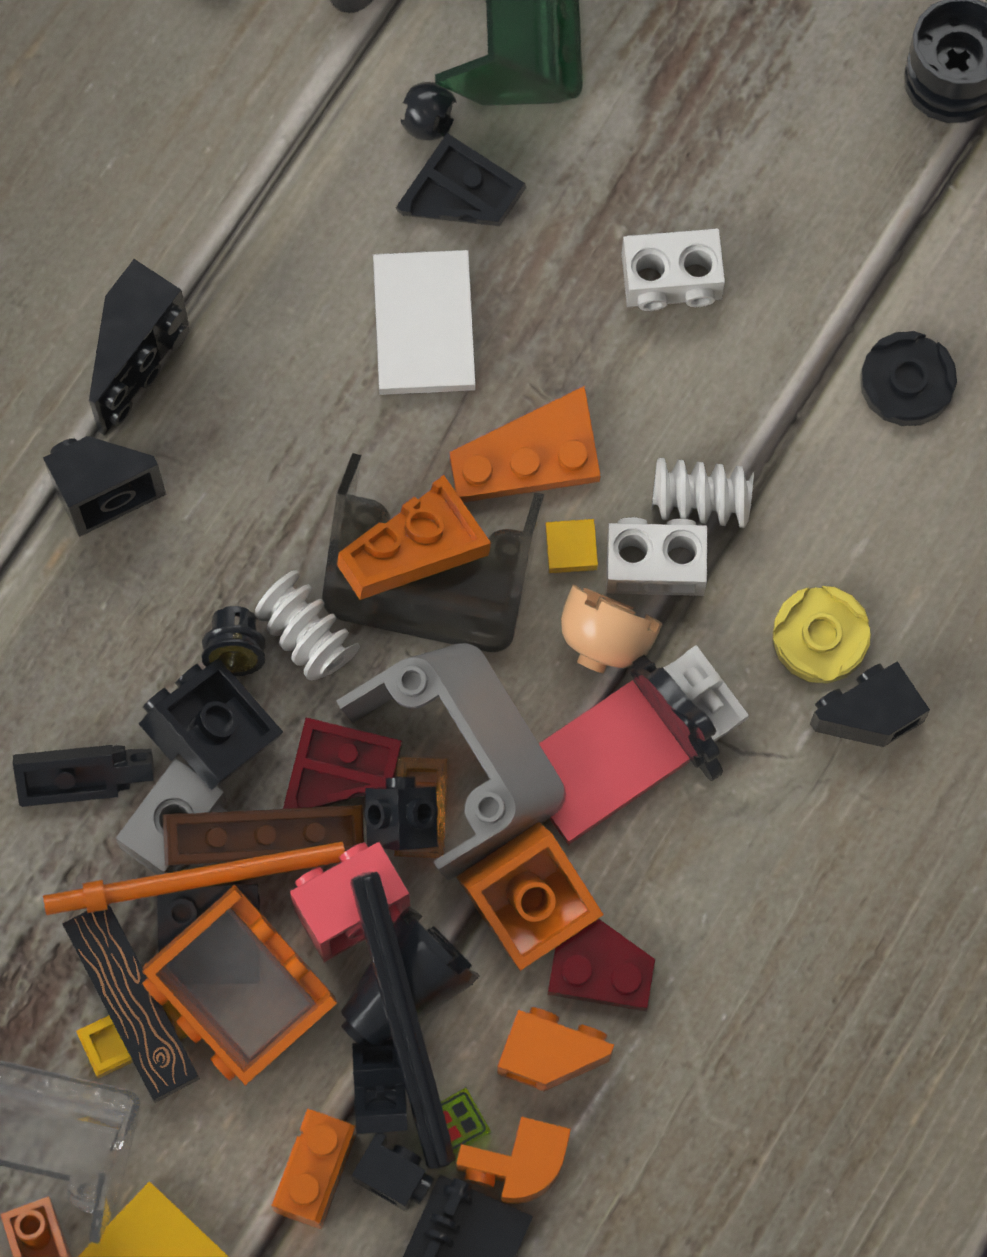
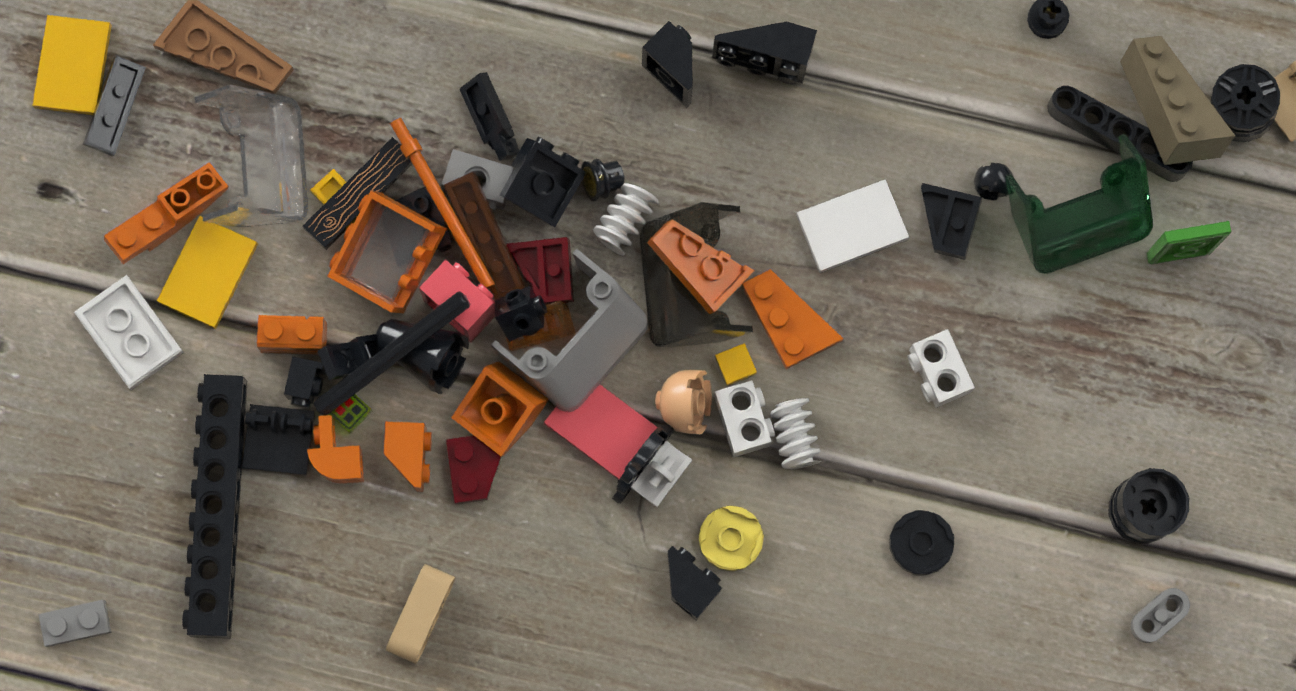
camera: 70 degrees right, 5 degrees up
none -> tan beam [386,564,455,664]

